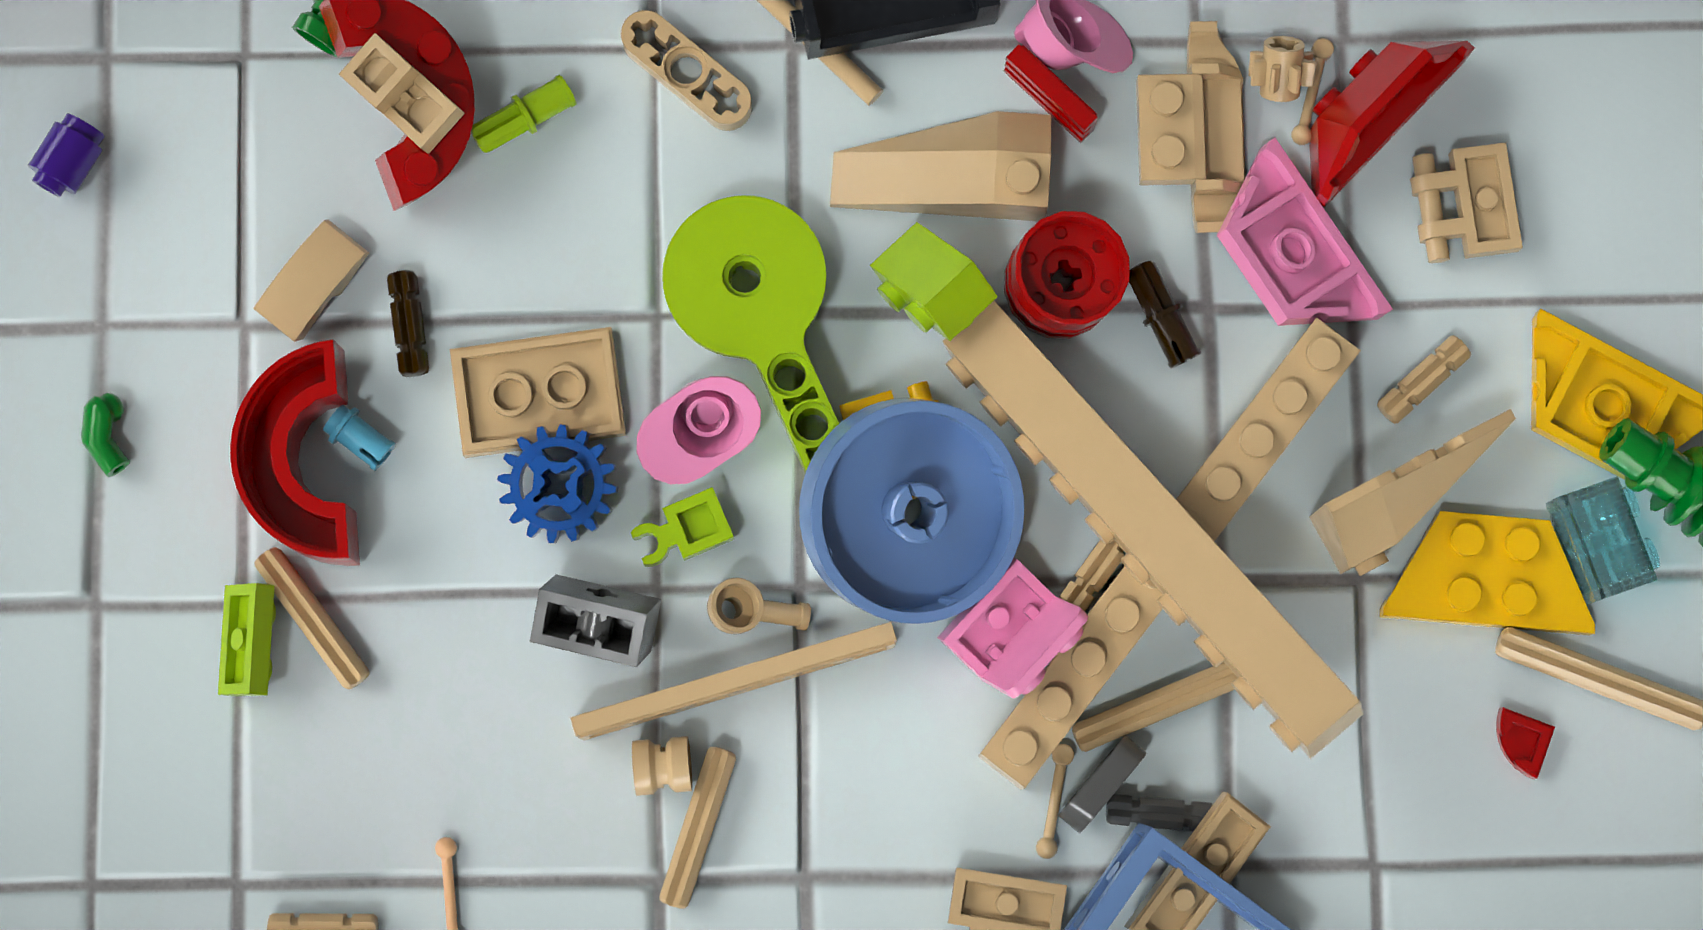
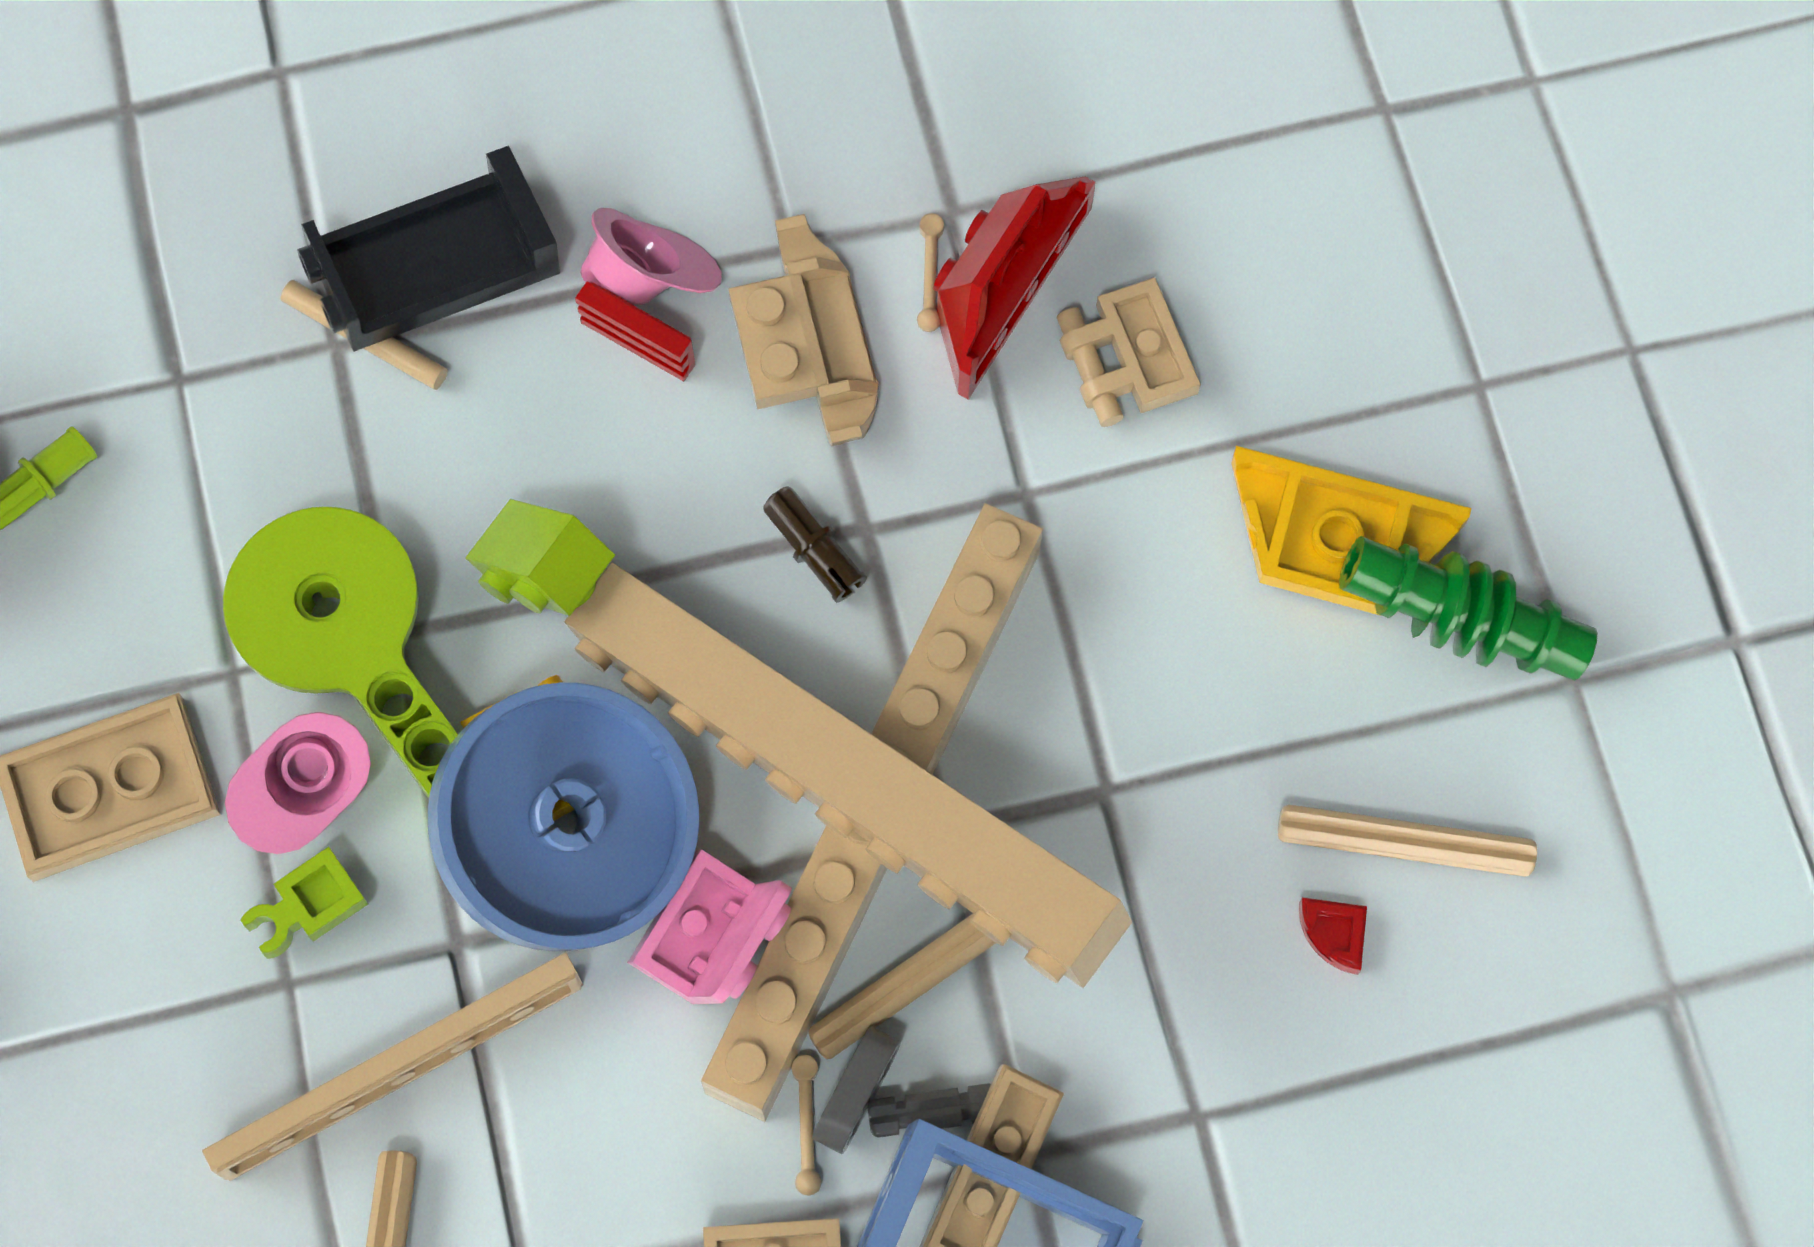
camera: 15 degrees left, 10 degrees down
blue gear [497,424,619,543] -> none
dark grey brick [530,574,661,667] -> none
tan beam [621,10,752,131] -> none
tan wheel [632,736,693,796] -> none
tan bar [707,578,811,634] -> none
tan wedge [830,111,1051,221] -> none
red wheel [1004,211,1129,339] -> none
tan axle [1059,539,1124,612] -> none
bright pink wing [1217,138,1393,326] -> none
tan gear [1248,36,1316,102] -> none
tan wedge [1309,409,1516,576] -> none
tan axle [1377,335,1471,424] -> none
yellow wing [1379,511,1595,636] -> none
clear light blue brick [1546,476,1660,605] -> none

